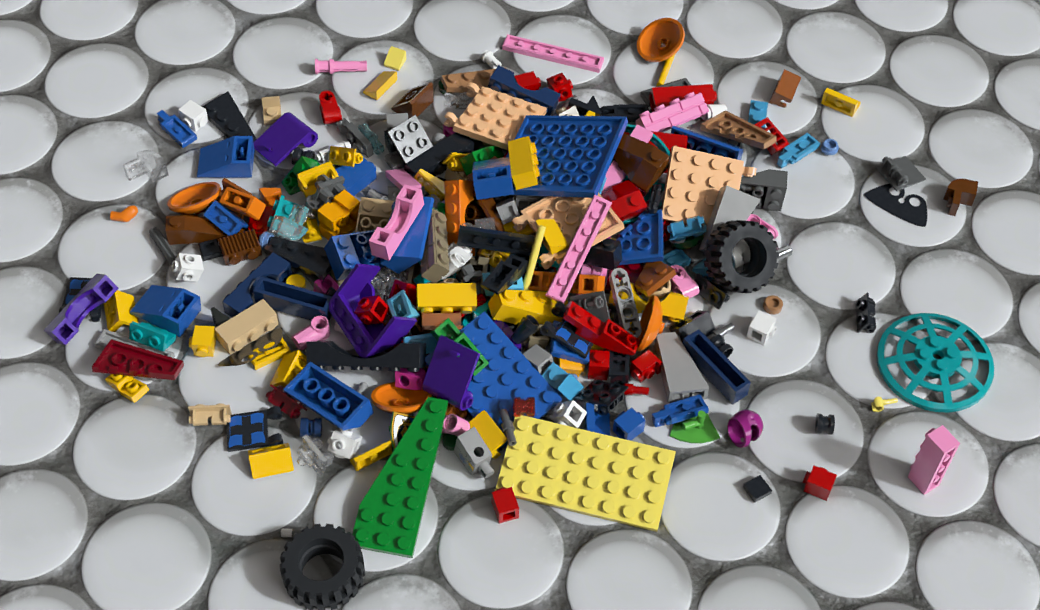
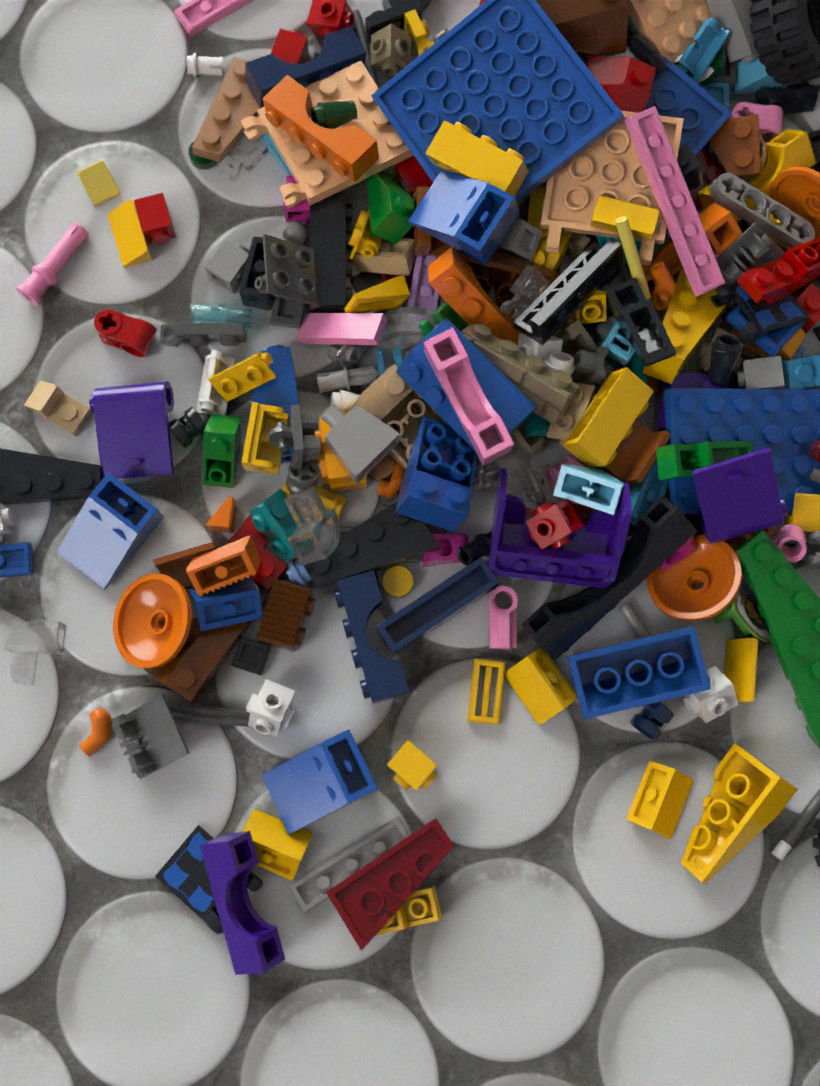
camera: 55 degrees left, 25 degrees up
teal bracket [129,321,176,352] -> none
tan hinge [188,403,232,426] -> none
pearl dark grey slope [211,307,230,327] -> none
tan brick [215,299,278,355] -> none
black piece [218,327,283,366] -> none
black flag [227,406,284,452] -> none
dark red hinge [266,384,307,419] -> none
clear hips [297,435,334,475] -> none
red brick [389,279,417,306] -> none
reddish brown slope [391,82,434,119] -> none
none -> dark grey hinge [112,694,190,779]
none -> red brick [134,192,176,245]
none -> orange arch [262,75,379,182]
none -> dark green cone [311,100,358,129]
none -> light grey torso [321,404,399,484]
none -> orange arm [650,261,676,310]
none -> yellow wedge [680,743,798,884]

